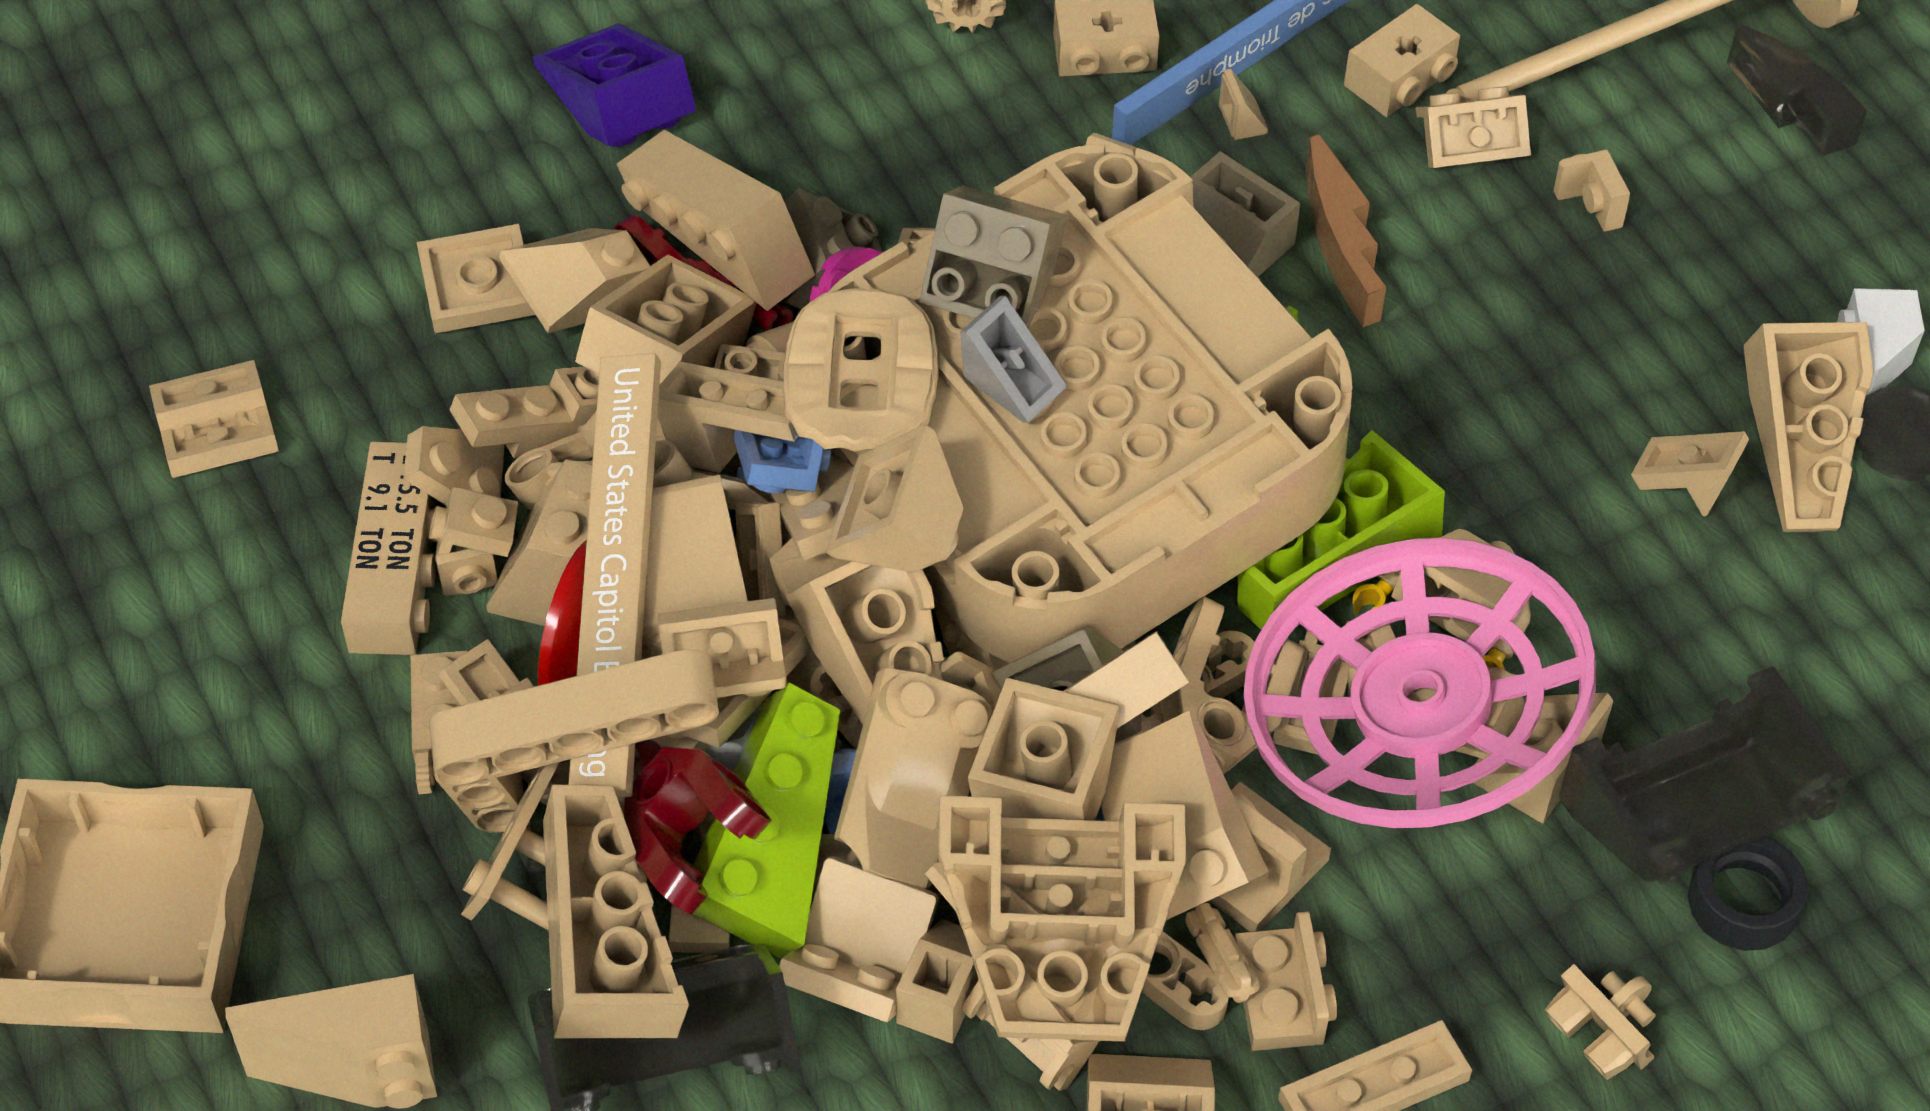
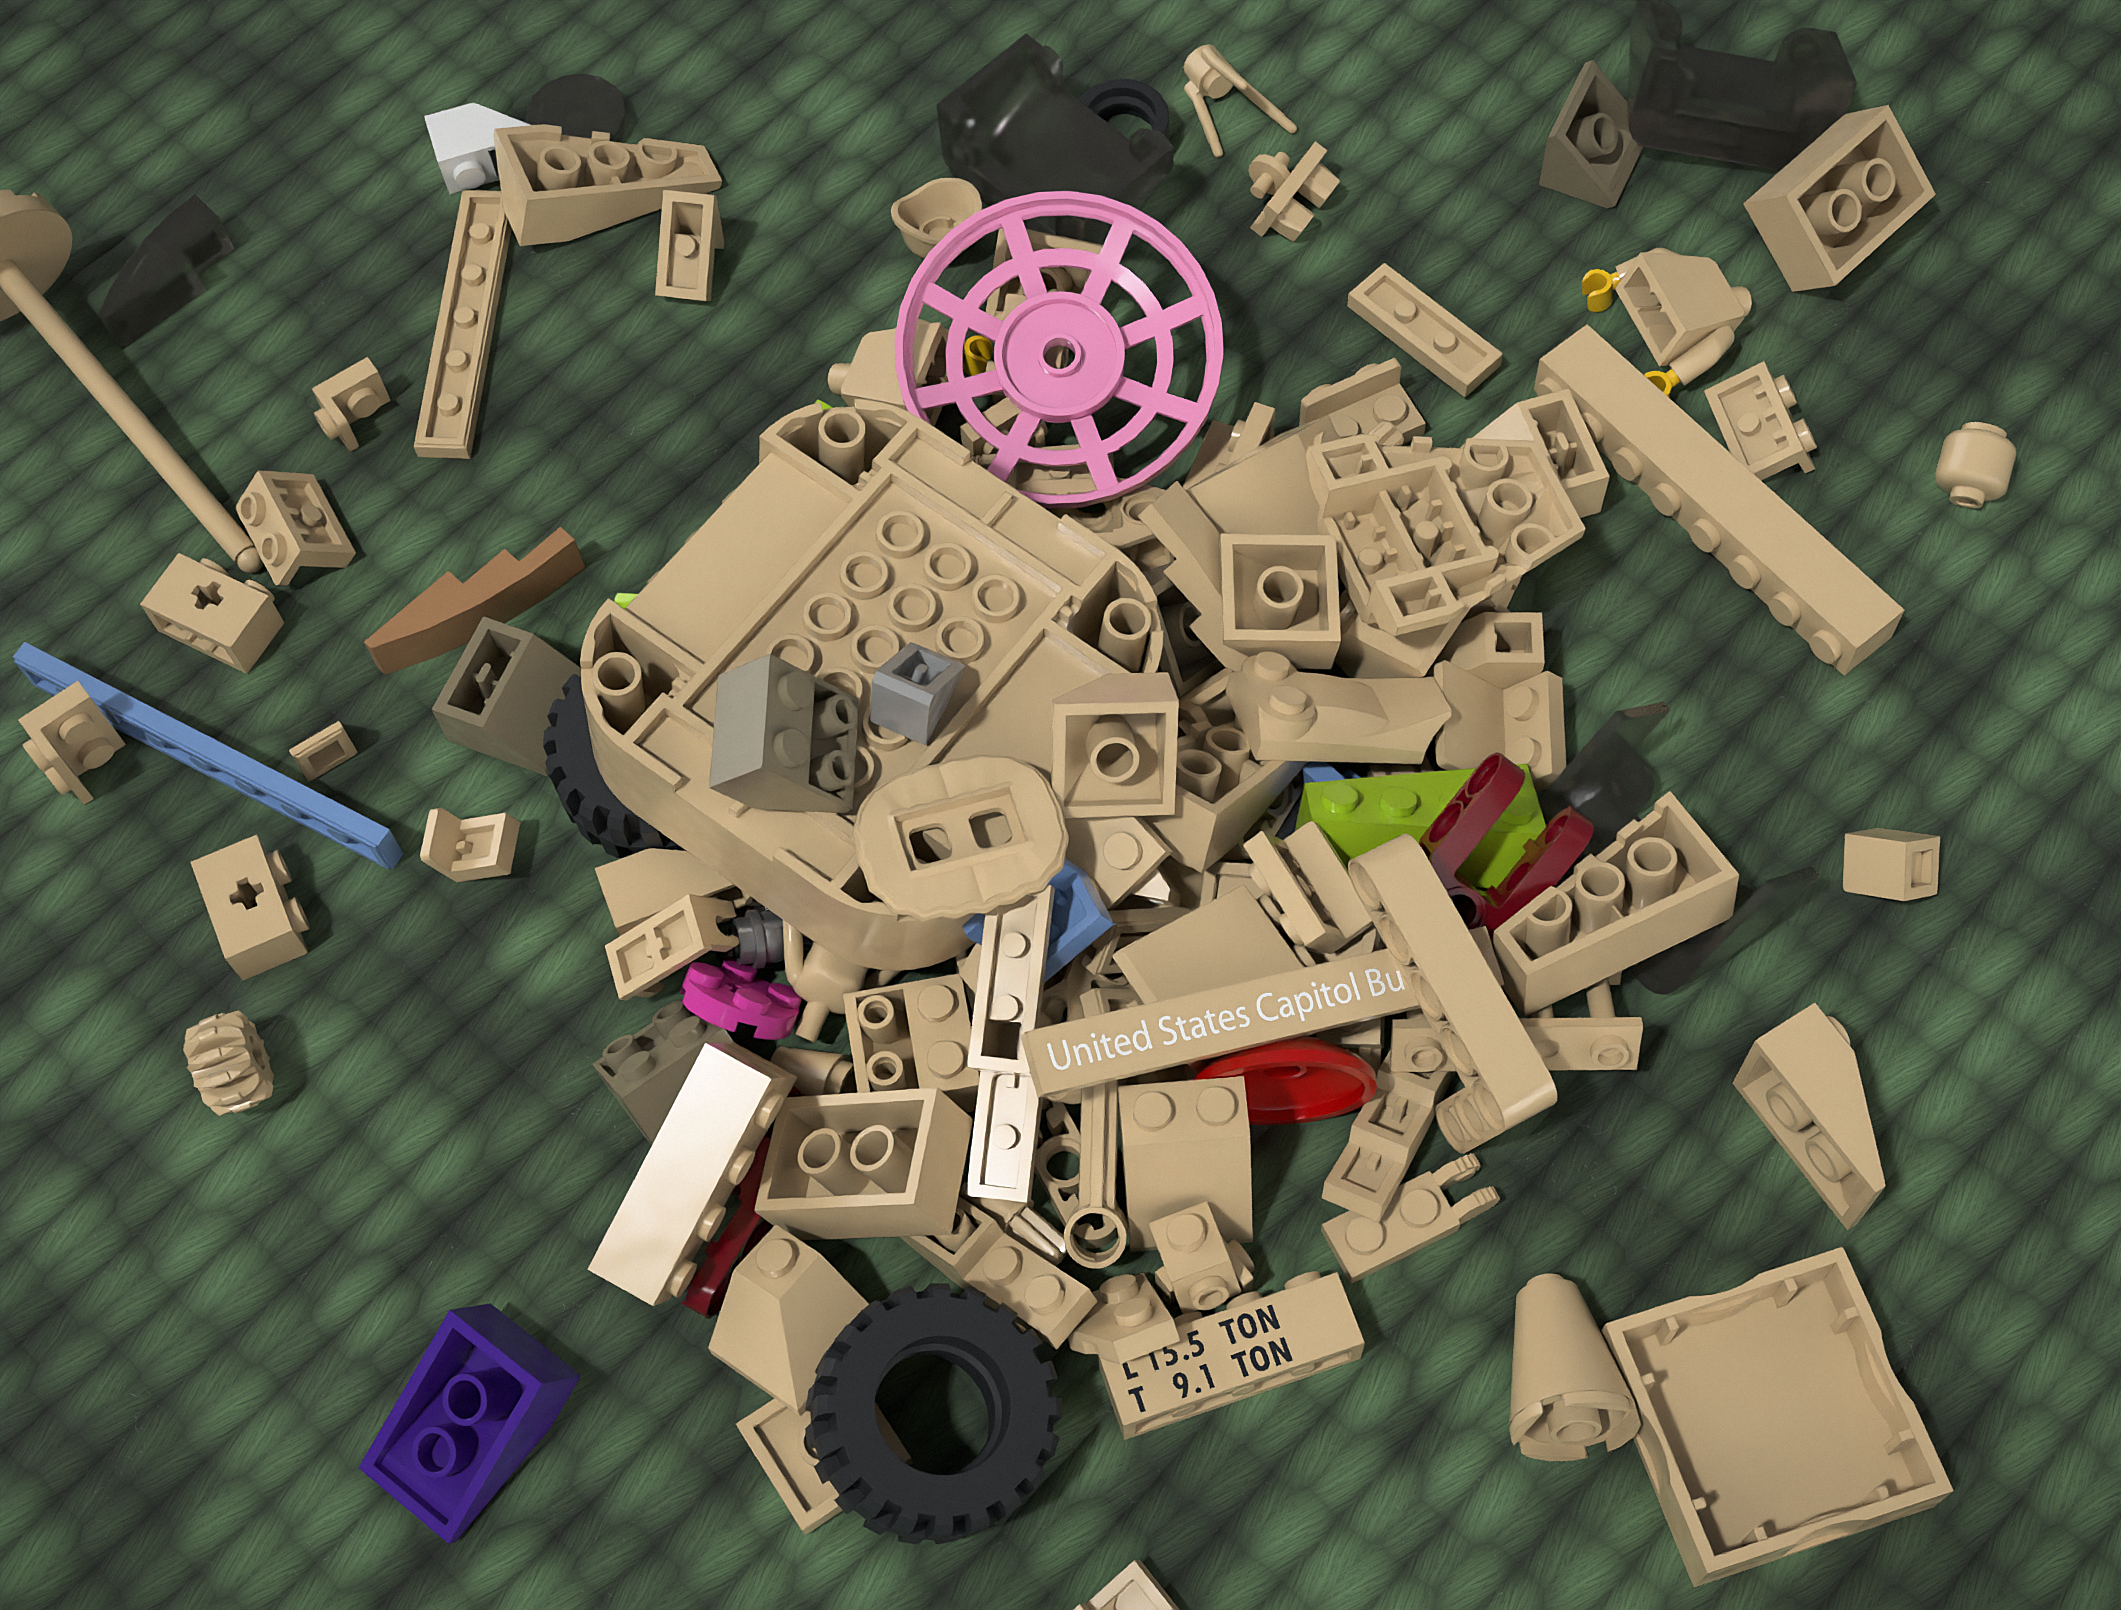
camera: 105 degrees left, 10 degrees up
none -> tan tile [414,190,512,459]
none -> black tyre [805,1283,1062,1545]
none -> tan helmet [891,178,982,259]
none -> tan plant [1183,44,1297,158]
none -> tan cone [1509,1274,1641,1461]

